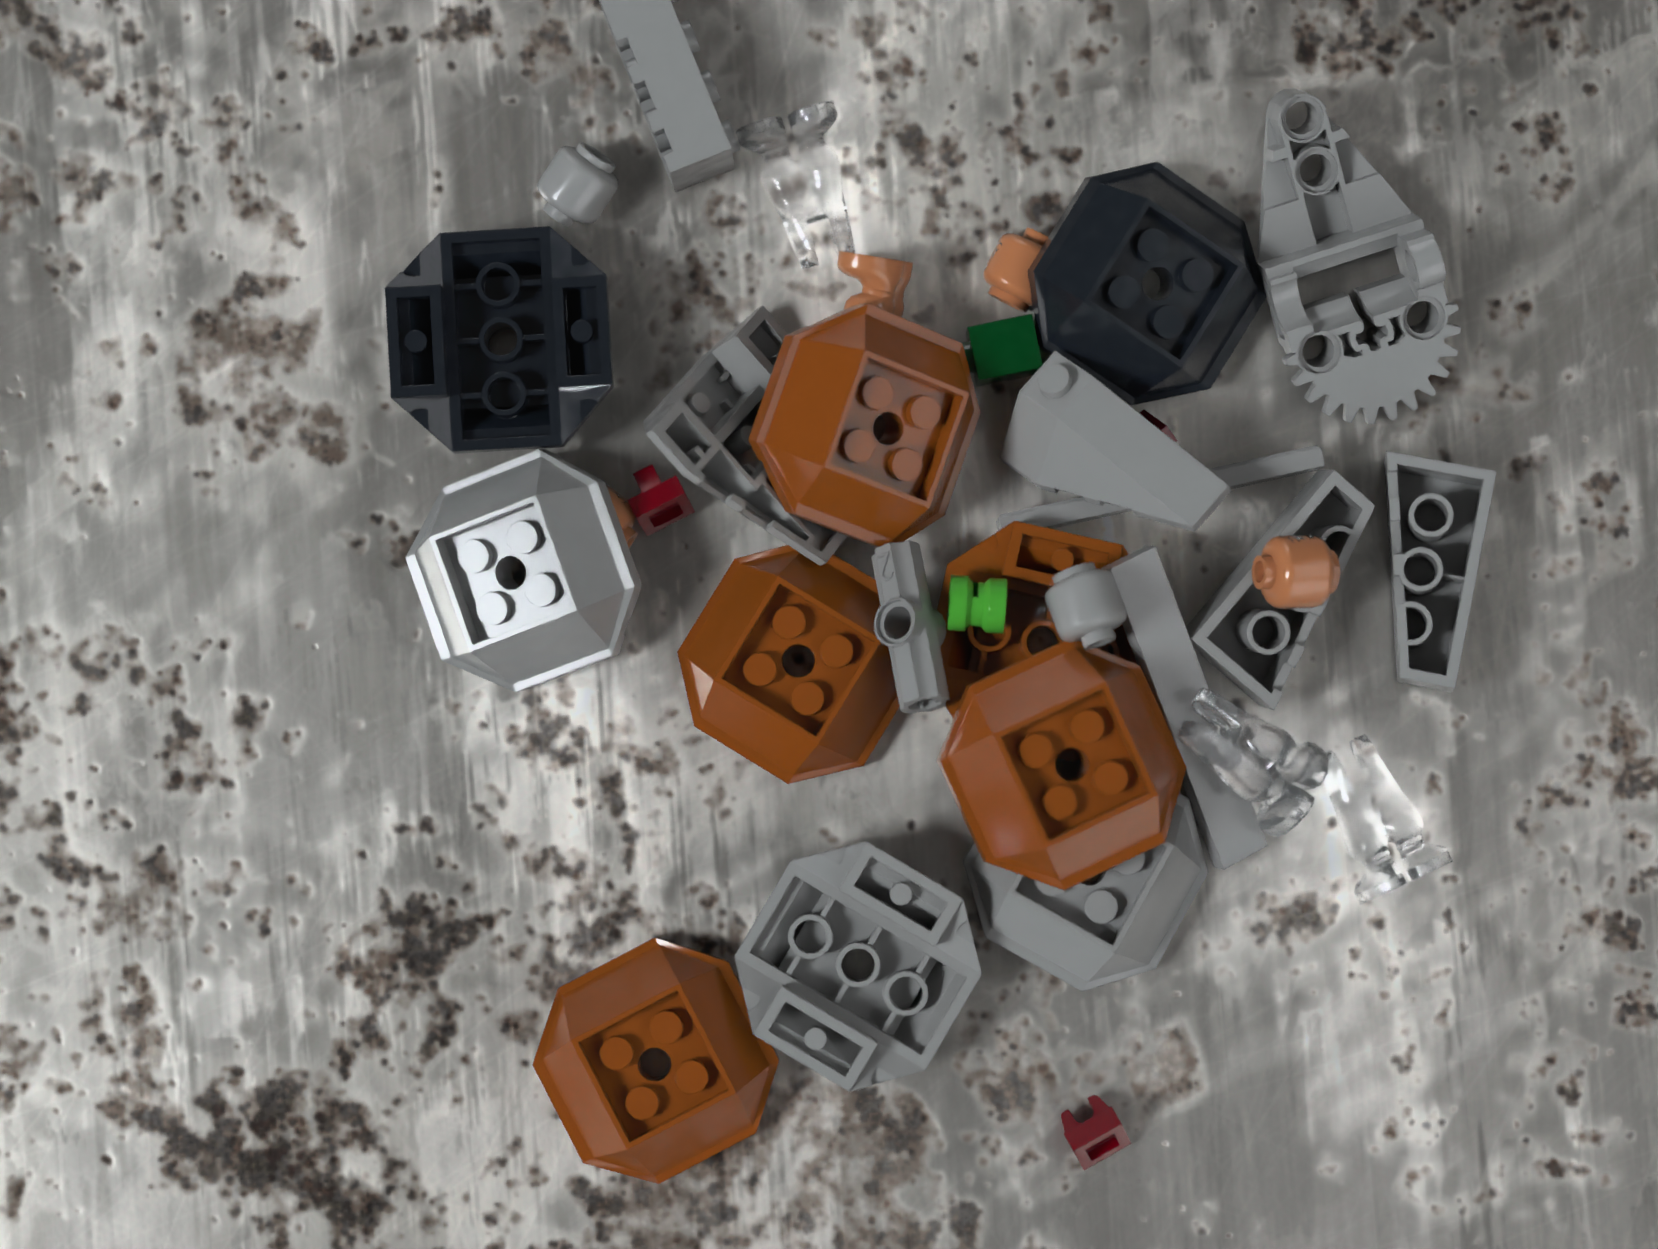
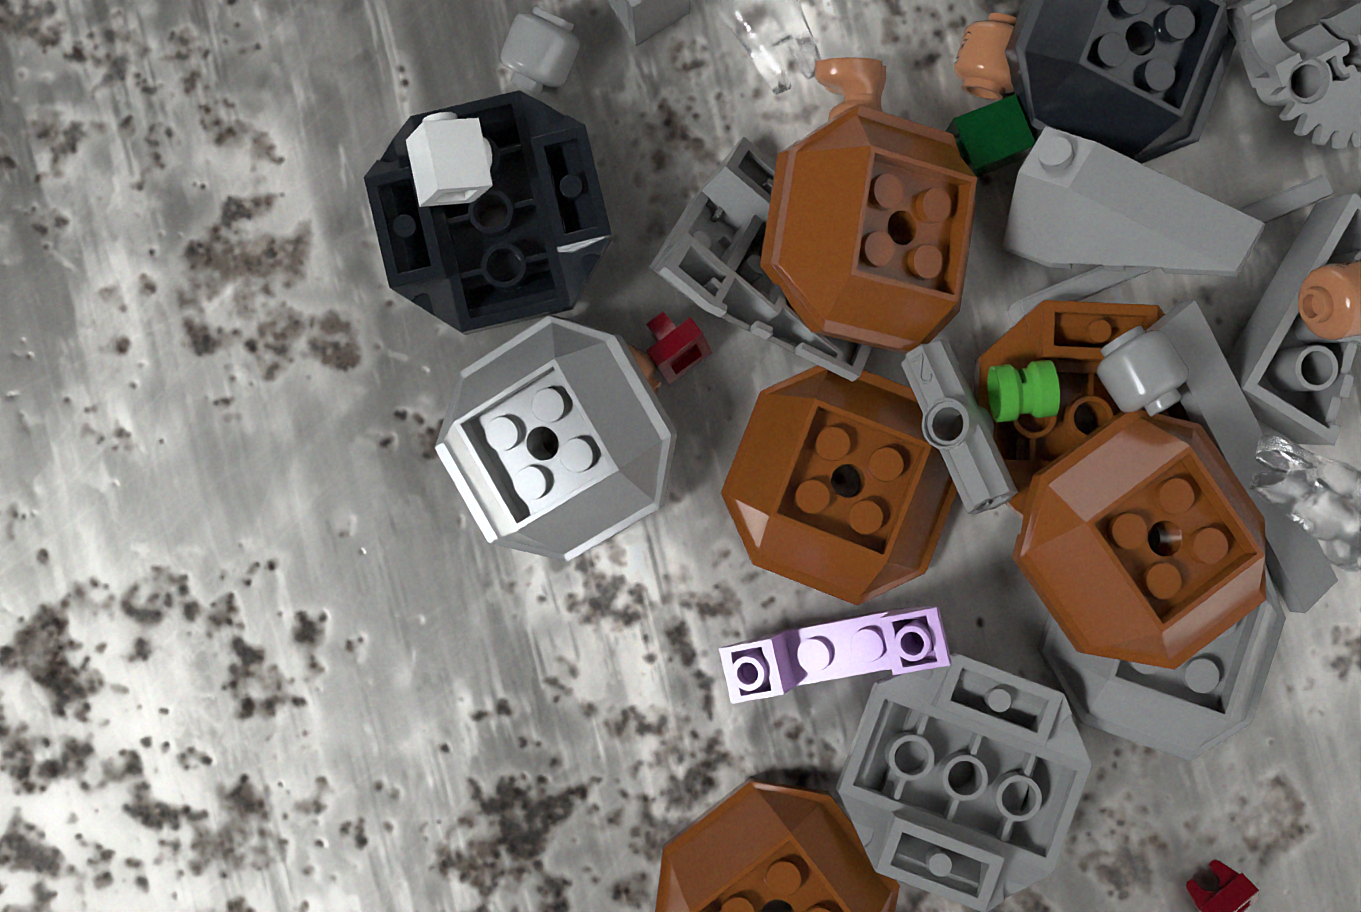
camera: 15 degrees left, 0 degrees up
none -> white brick [406,112,493,207]
none -> lavender slope [719,606,952,704]

